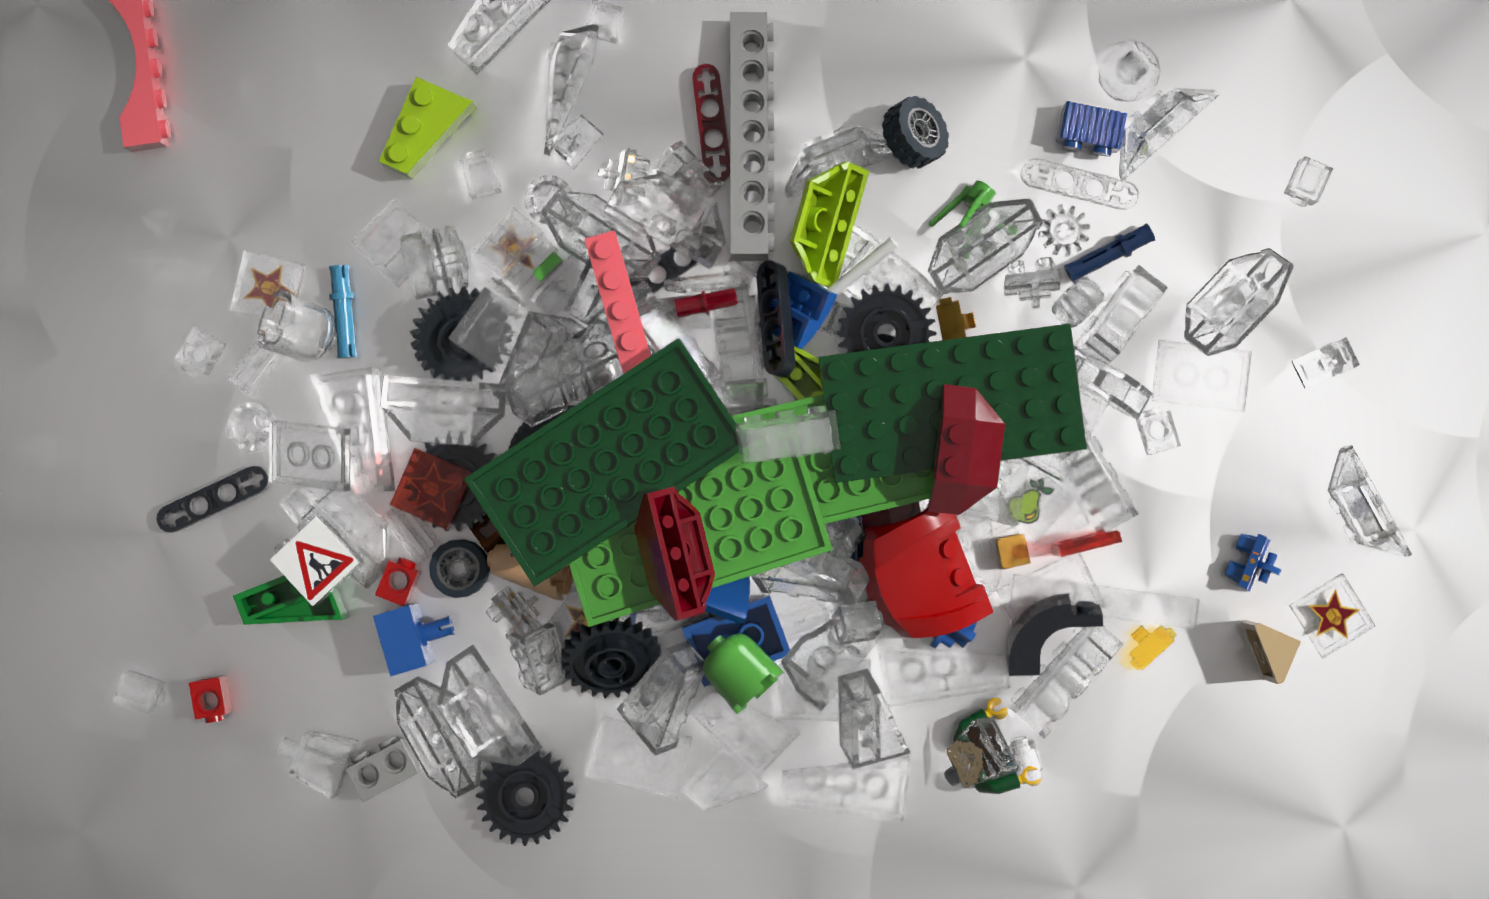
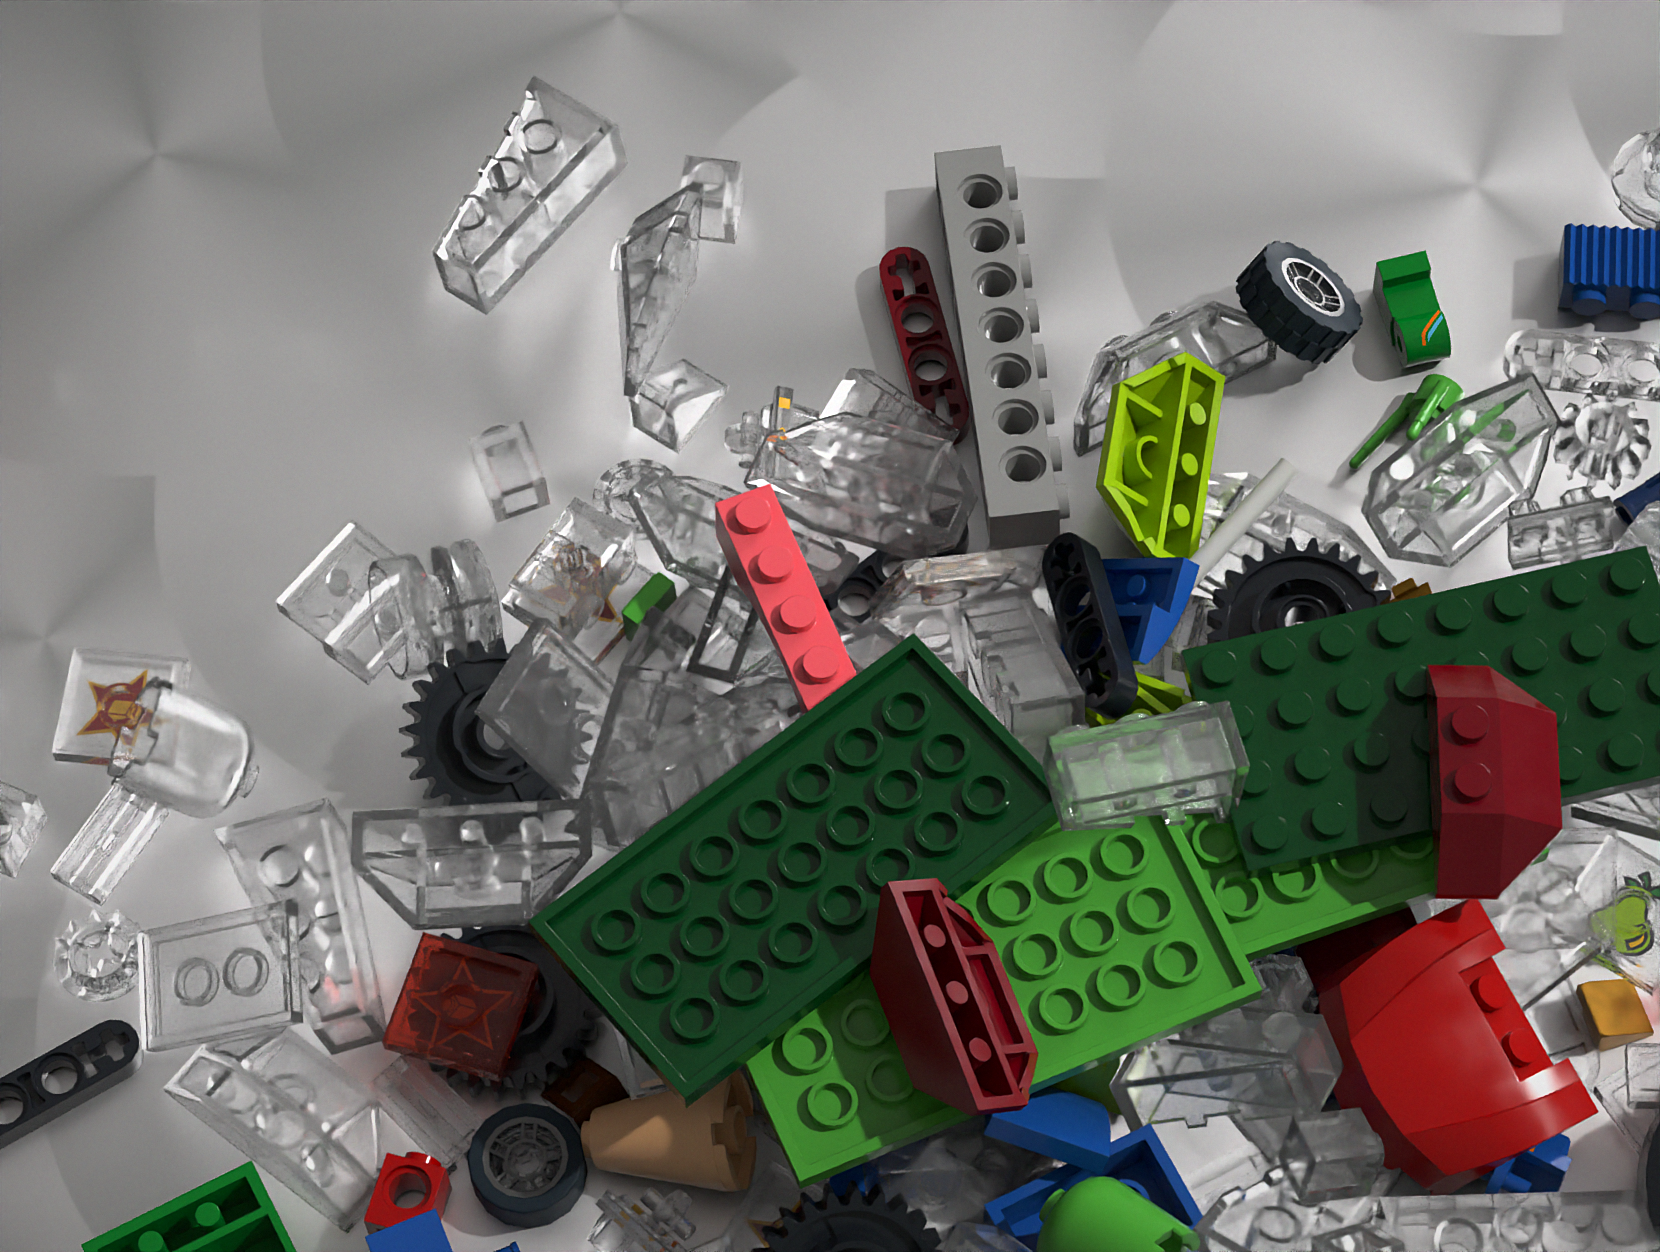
camera: 10 degrees left, 25 degrees down
piece [270,516,365,606] -> none
dark azure pin [329,265,357,359] -> none
lime wedge [378,77,477,179] -> none
dark red axle [674,288,738,319] -> none
none -> green leg [1373,250,1451,368]

